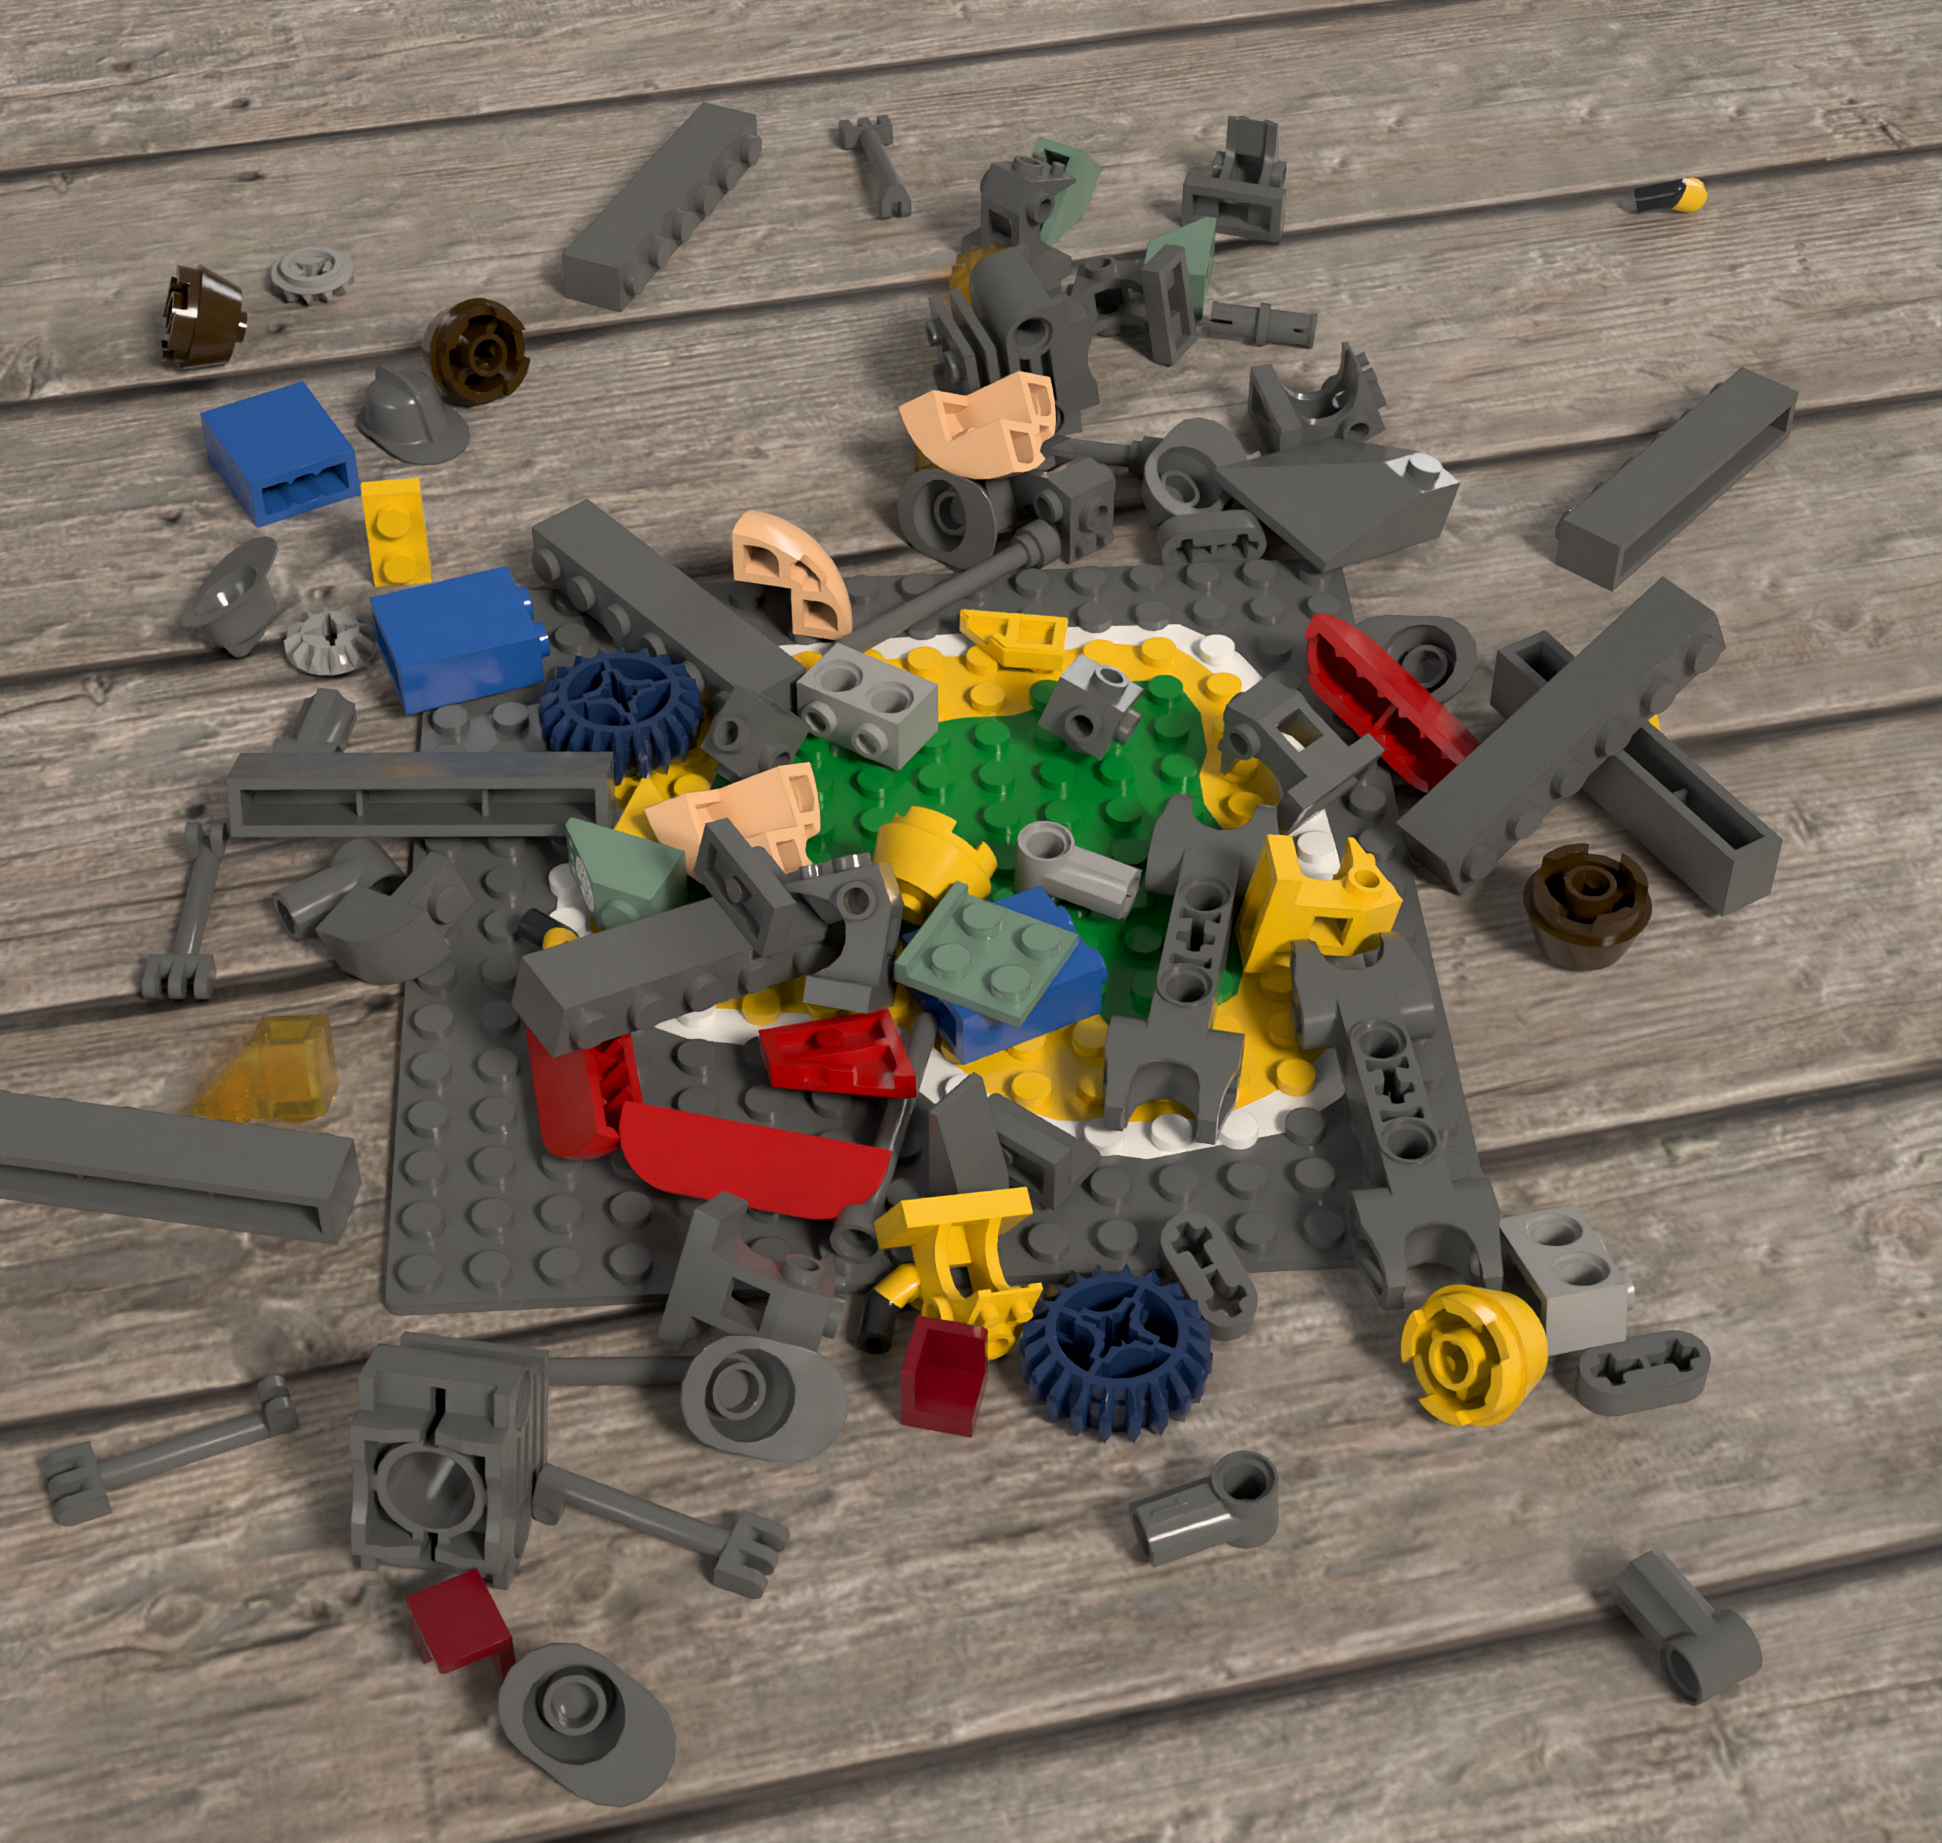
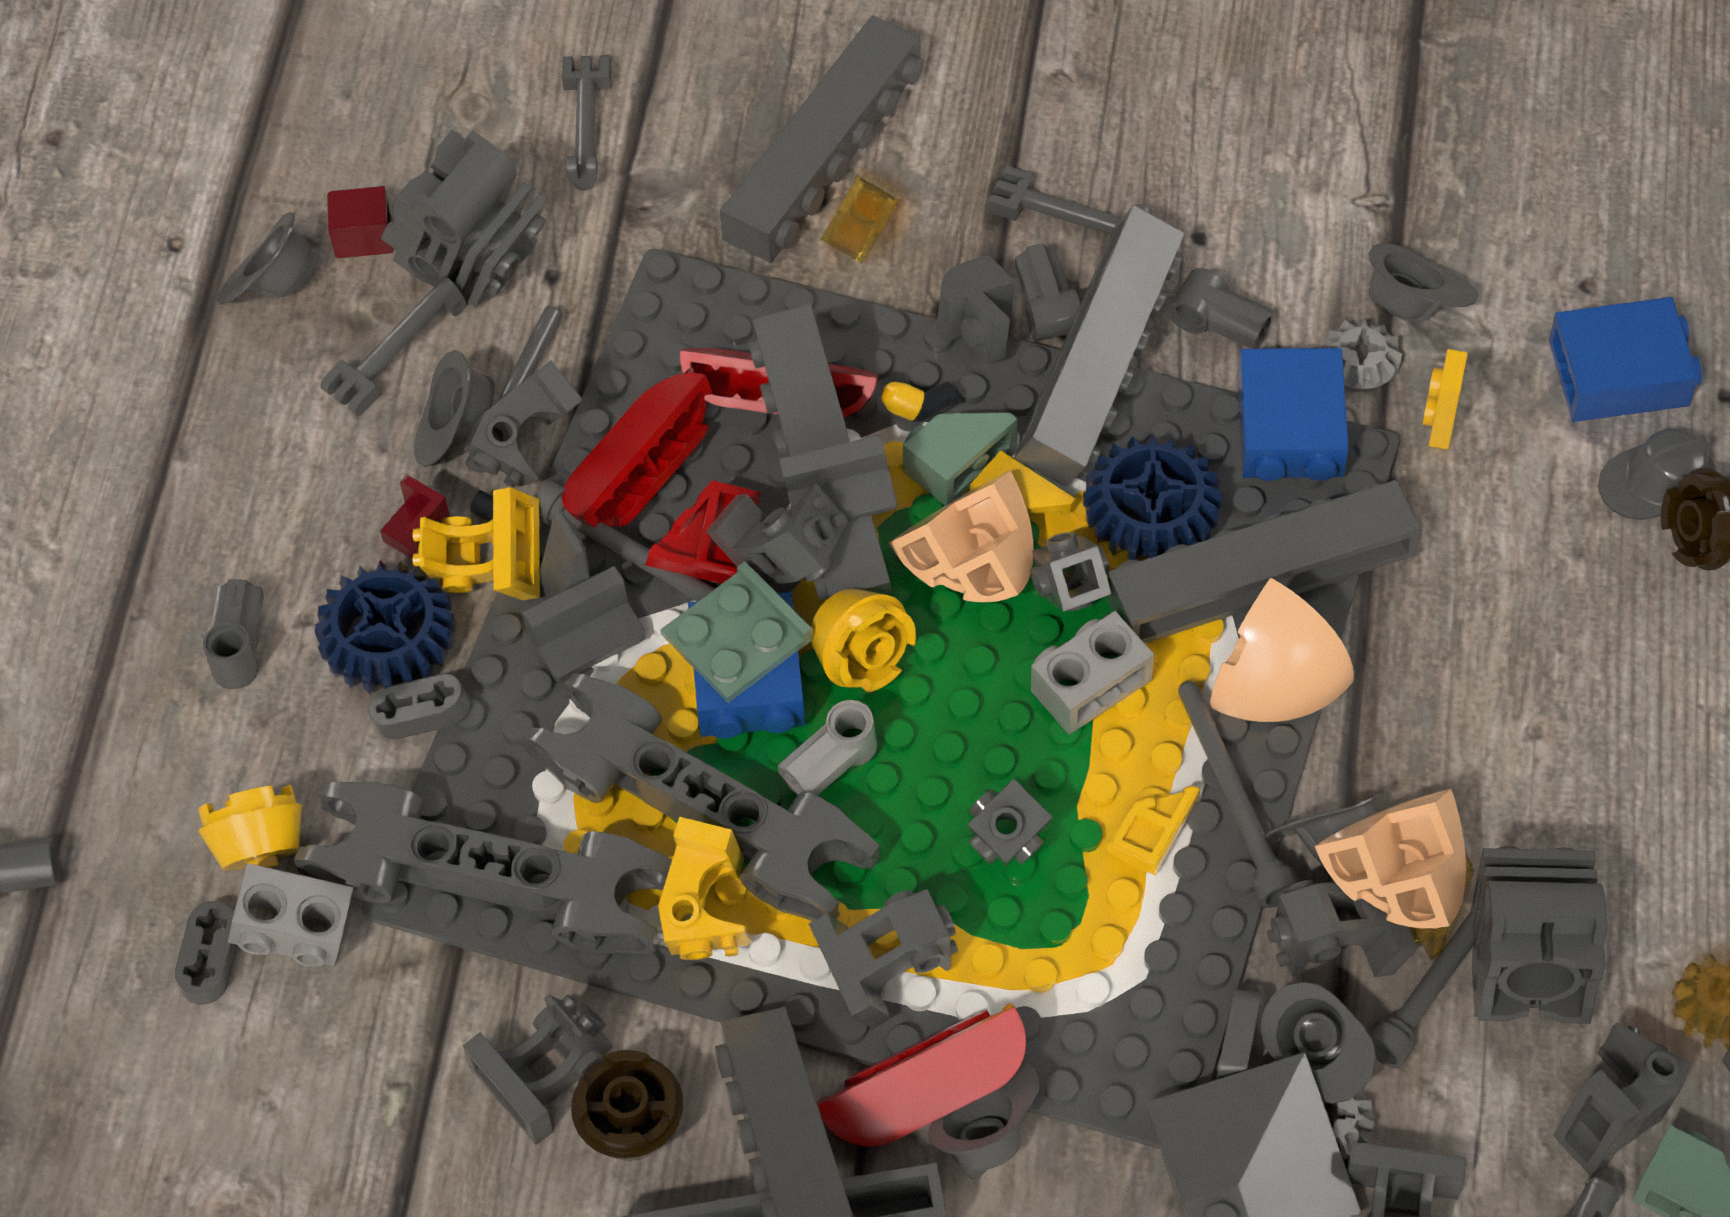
camera: 115 degrees right, 15 degrees up
none -> dark grey tile [463,994,613,1145]

